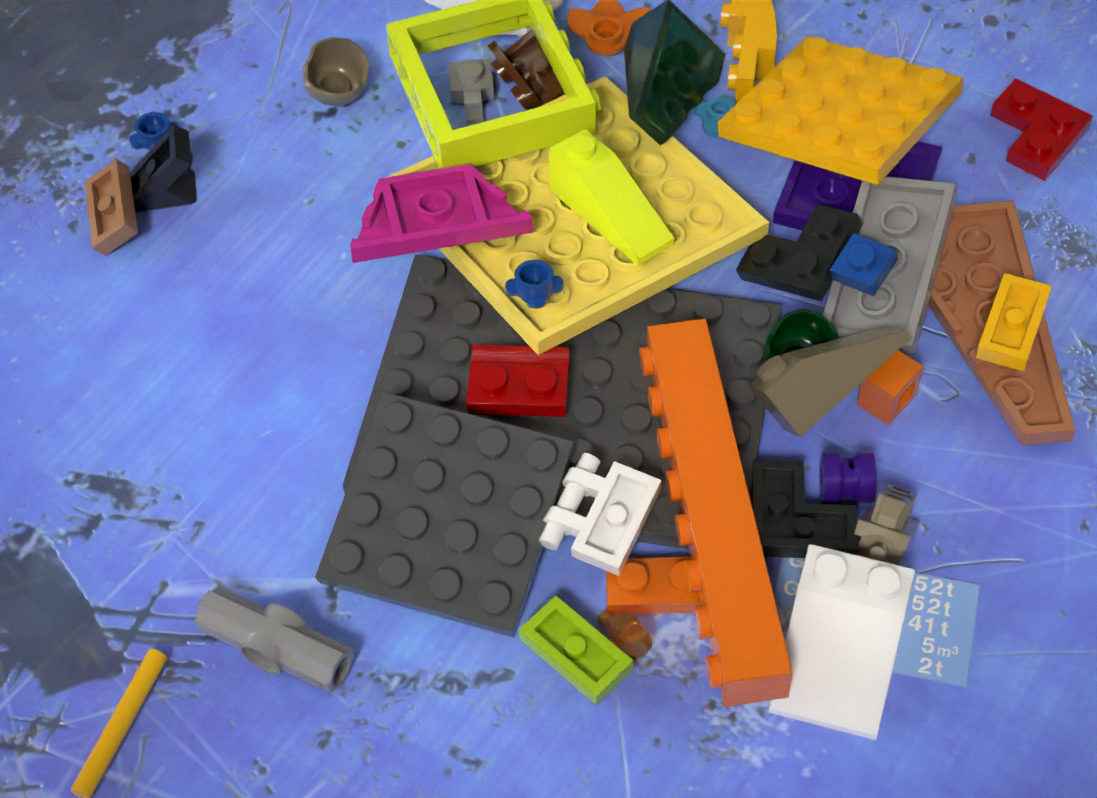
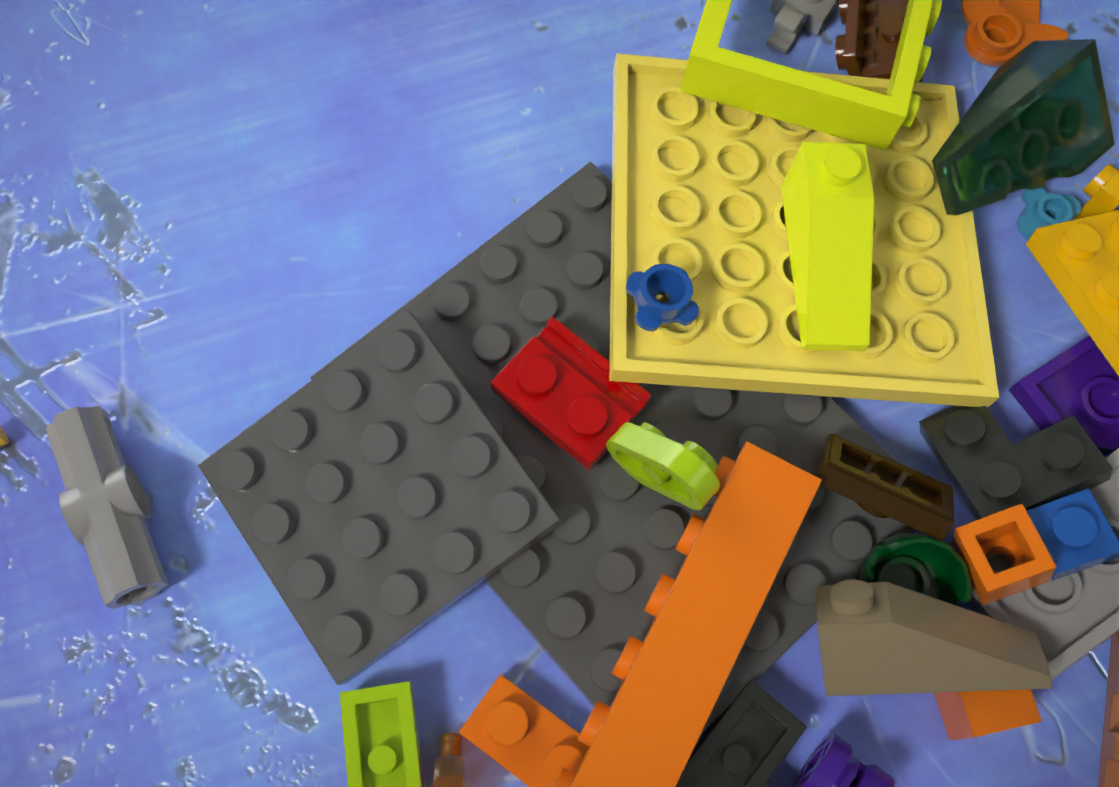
camera: 30 degrees right, 15 degrees up
dark pink wing [350,164,533,263] -> none
white plate [539,453,662,576] -> none
none -> lime plate [606,422,720,510]
none -> dark brown plate [815,434,954,541]
none -> orange plate [952,504,1057,606]

